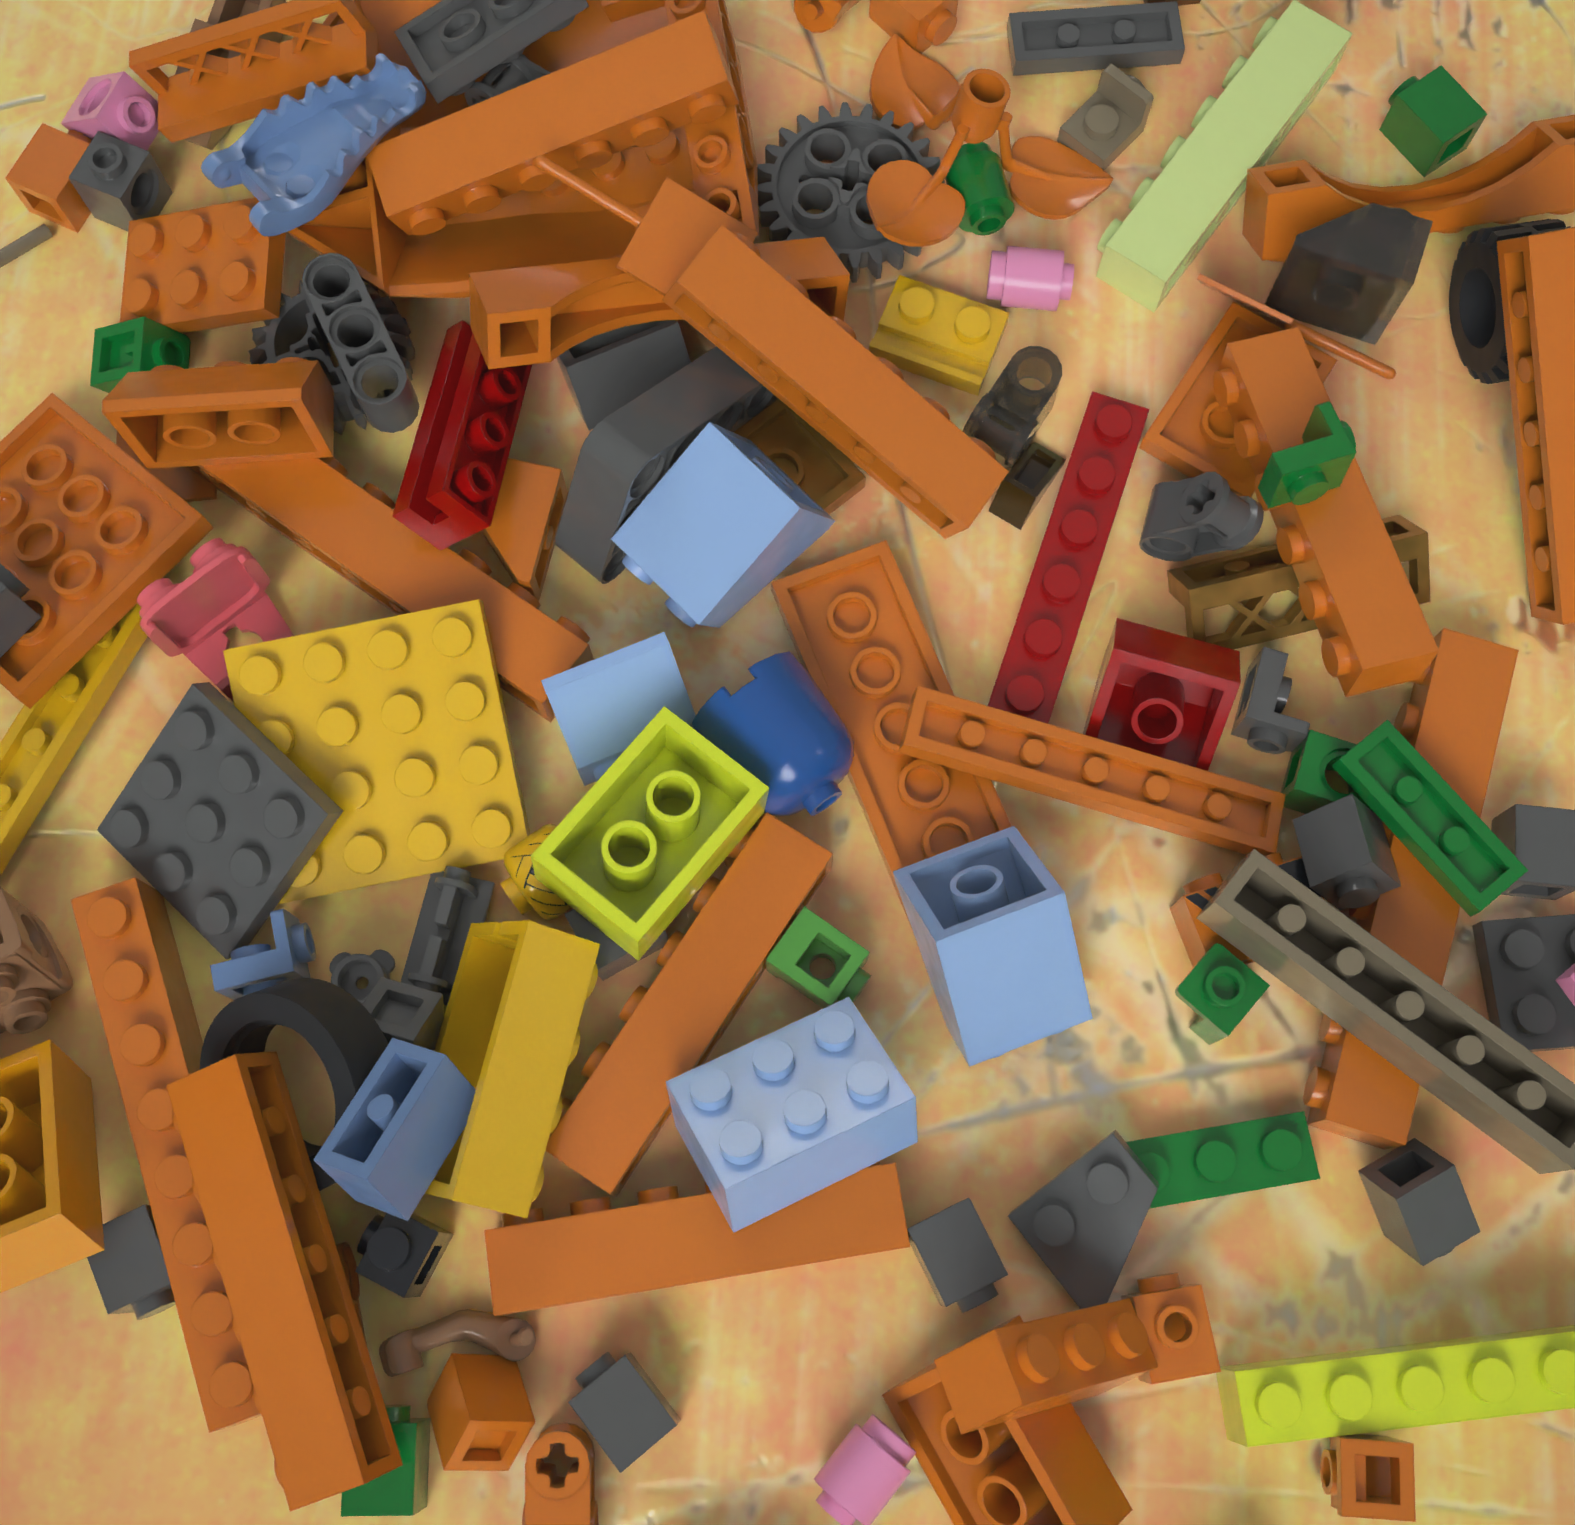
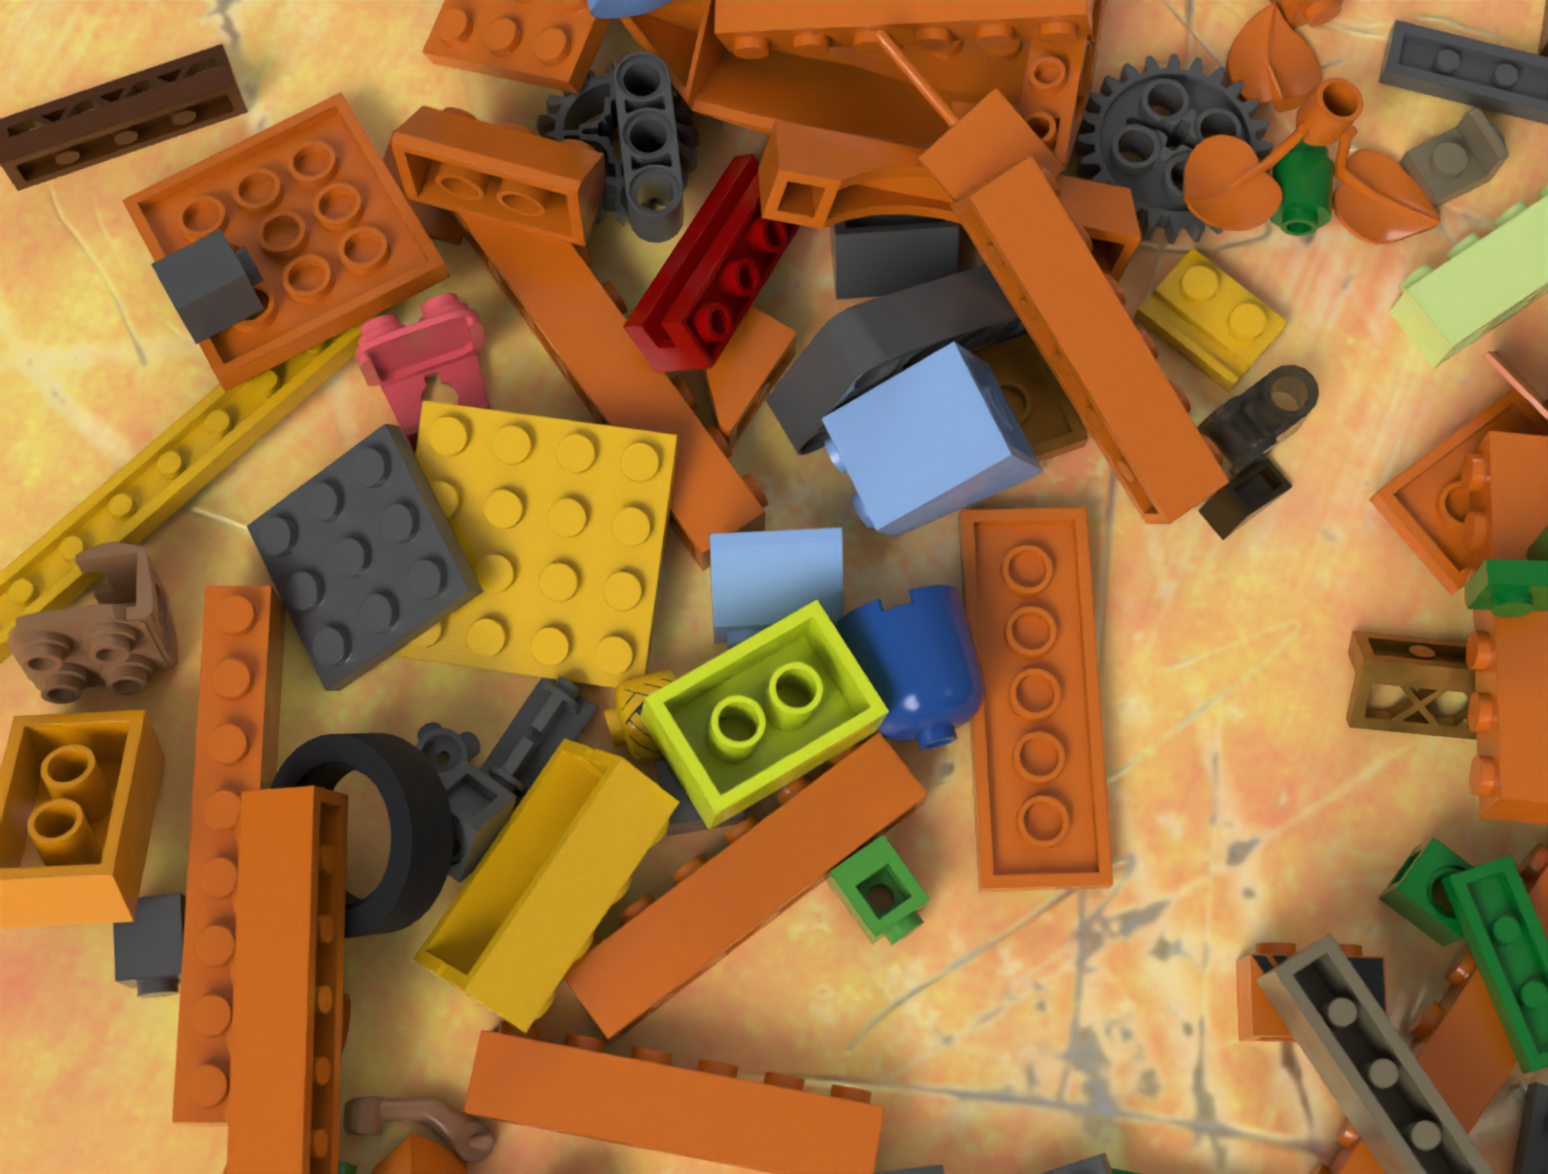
camera: 15 degrees right, 0 degrees up
green bracket [90,317,191,393] -> none
medium blue bracket [210,908,316,1000] -> none
medium blue brick [313,1038,476,1221] -> none
black brick [355,1213,454,1298] -> none
light blue brick [666,997,918,1233] -> none
light blue slope [893,826,1093,1067] -> none
orange plate [898,685,1286,856] -> none
bright pink brick [986,246,1074,311] -> none
red plate [988,391,1150,724] -> none
red slope [1083,618,1241,771] -> none
dark grey piece [1139,472,1264,562] -> none
green bracket [1175,943,1270,1045] -> none
dark grey bracket [1231,647,1310,754] -> none
dark grey brick [1292,794,1401,911] -> none

